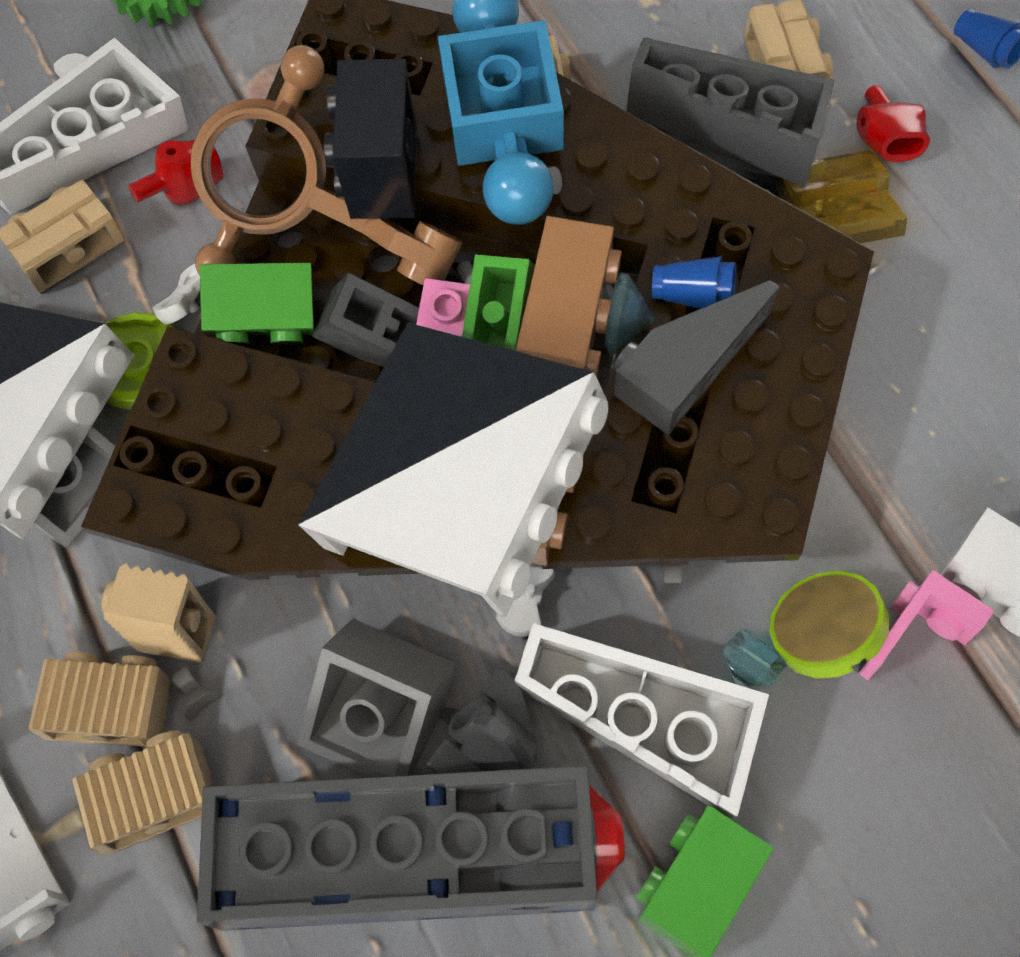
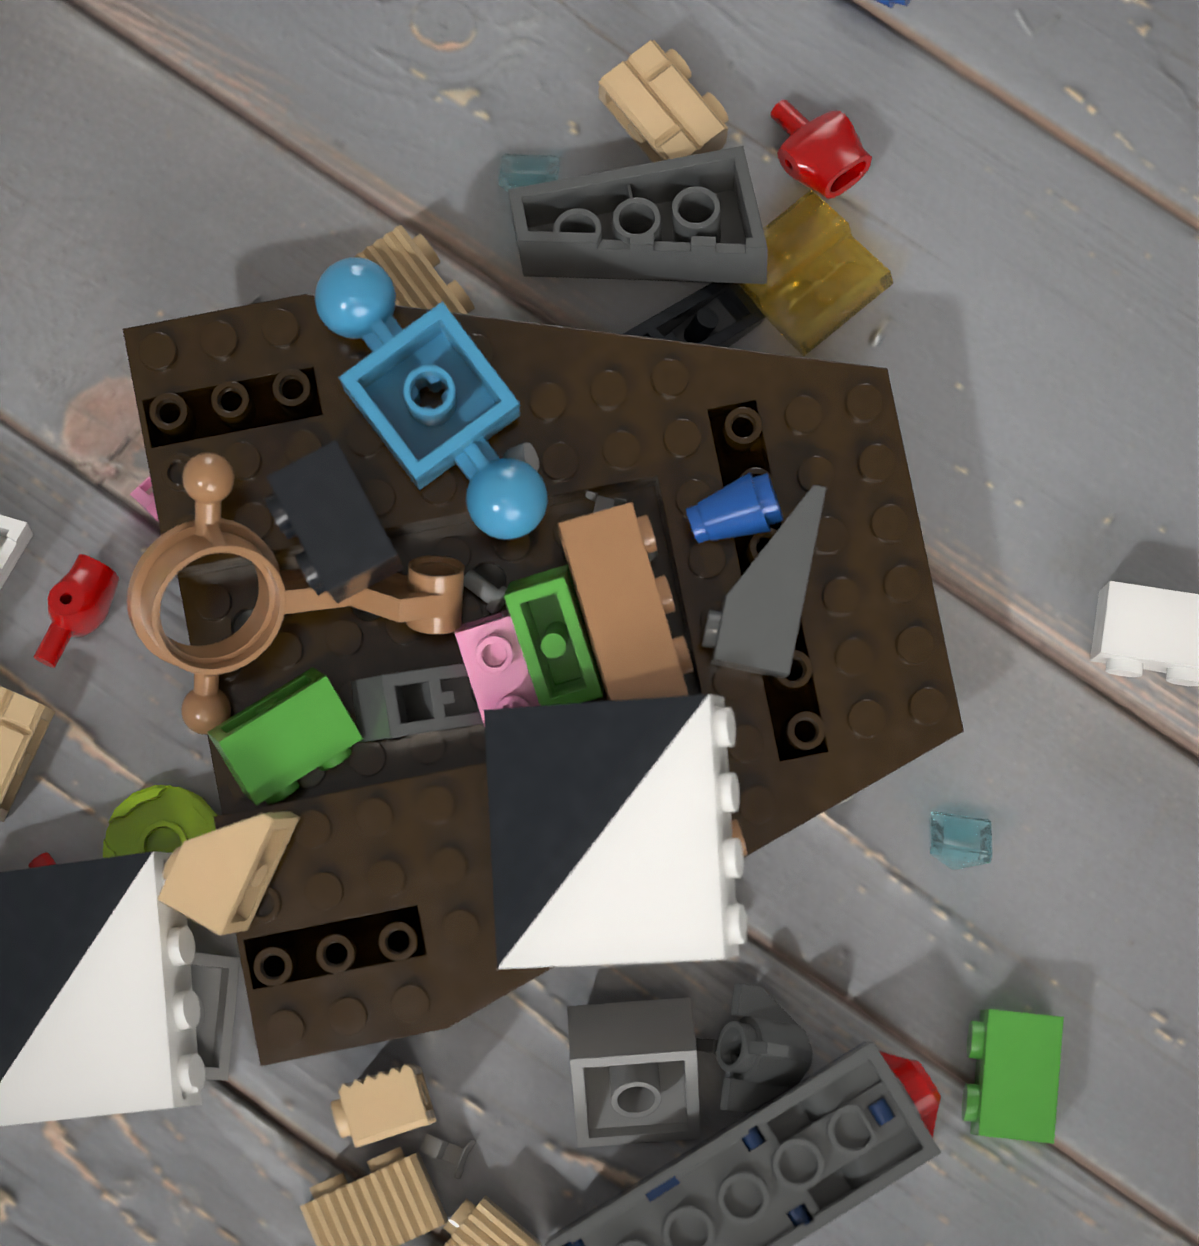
camera: 30 degrees left, 15 degrees up
white piece [153,264,200,324] -> none
white wedge [515,623,769,819] -> none
clear light blue slope [605,273,655,352] -> none
pearl gold tile [769,570,889,679] -> none
bright pink bracket [858,570,994,680] -> none
none -> tan slope [157,811,300,935]

